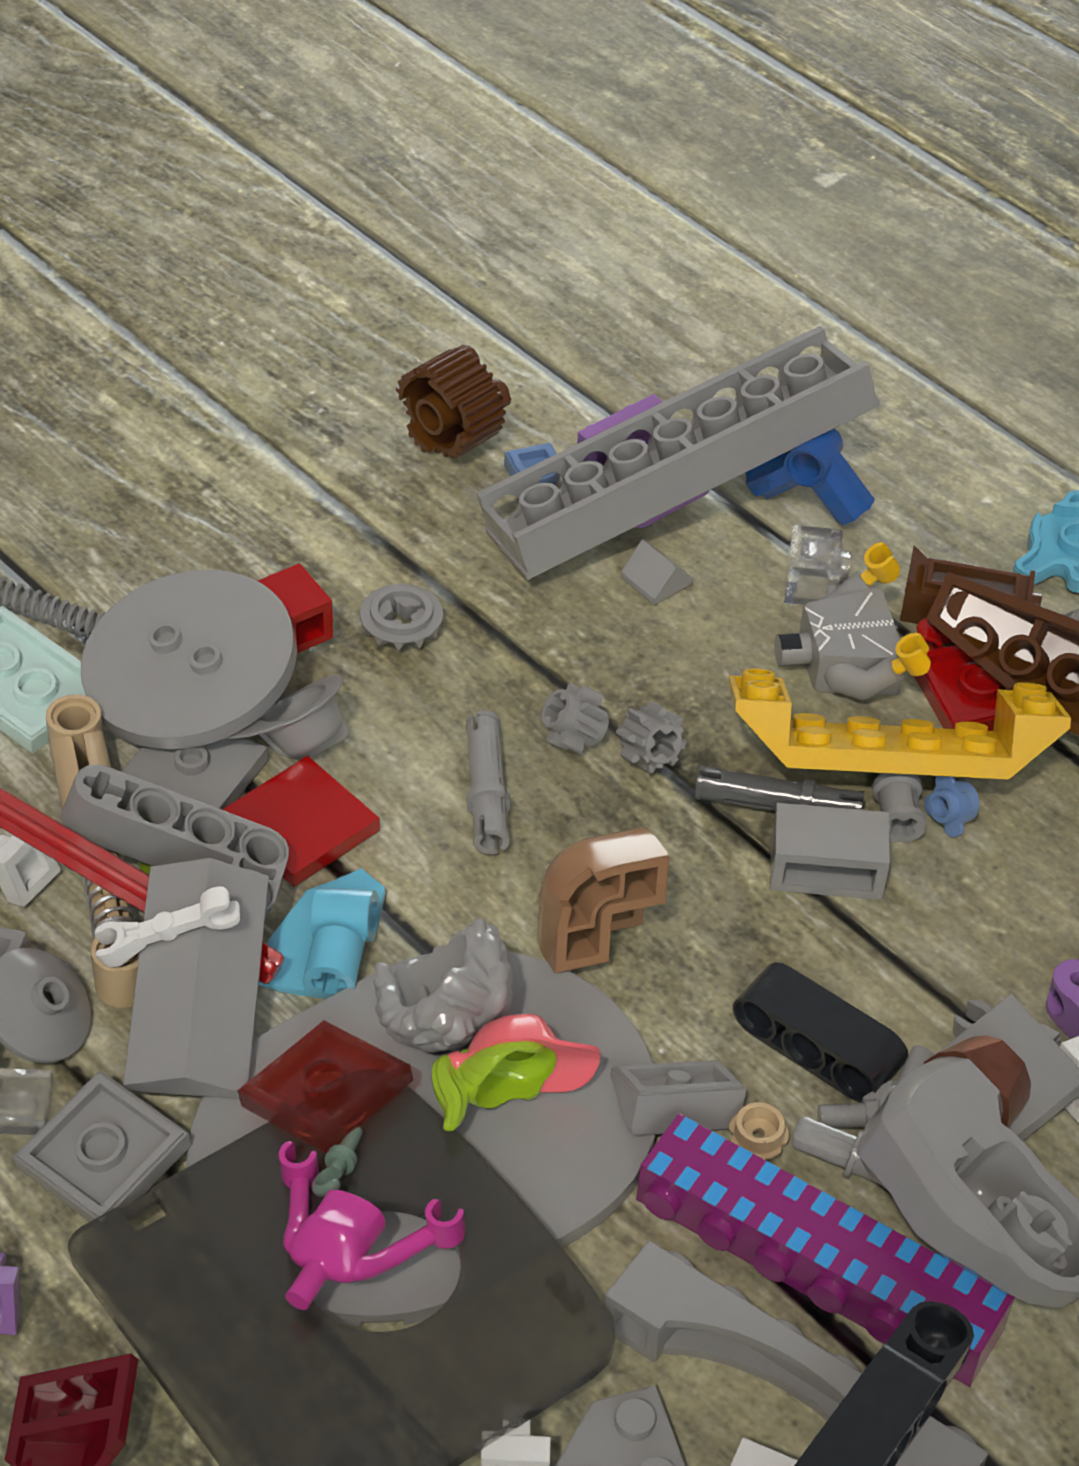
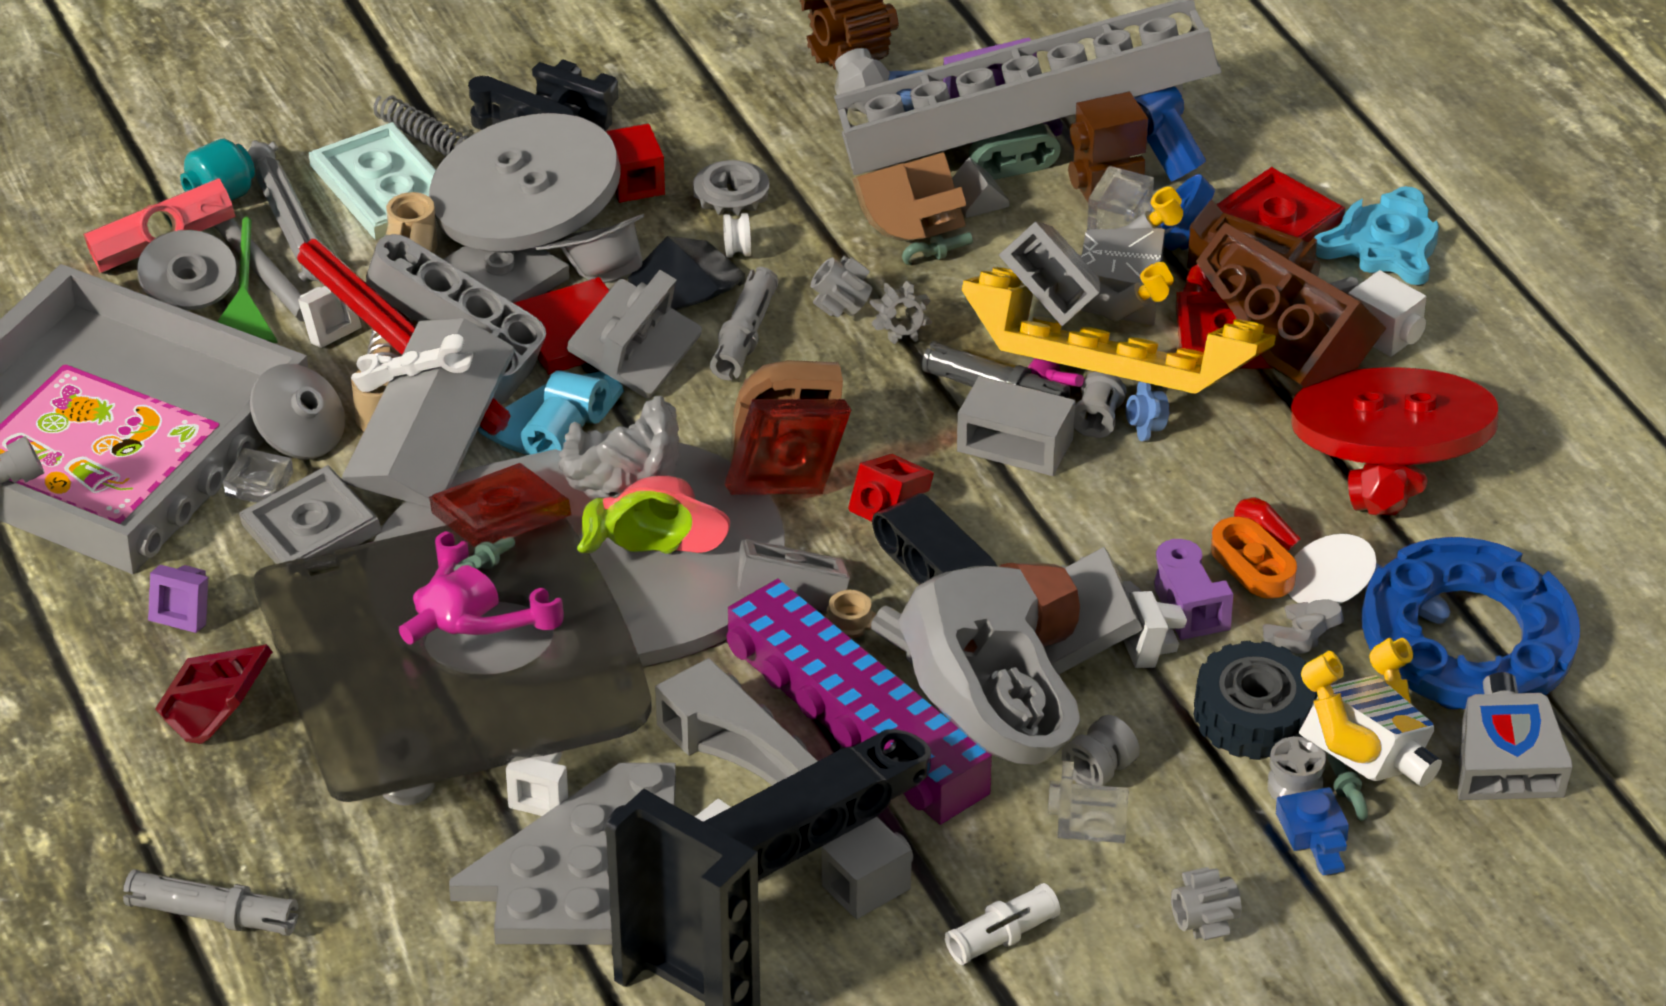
camera: 20 degrees right, 5 degrees down
none -> black plate [468,76,573,130]
none -> black hips [532,59,619,131]
none -> light grey bracket [567,270,702,399]
none -> black slope [628,236,746,311]
none -> white bush [723,213,751,258]
none -> clear red tile [725,399,852,495]
none -> light grey rock [835,48,890,114]
none -> red bracket [848,454,934,522]
none -> medium nougat brick [852,152,967,241]
none -> sand green hand [902,232,973,265]
none -> sand green beam [969,123,1061,180]
none -> light grey torso [999,221,1100,326]
none -> dark pink hand [1027,358,1084,387]
none -> reddish brown piece [1068,91,1148,206]
none -> blue plate [1161,174,1215,251]
none -> red tile [1216,167,1345,242]

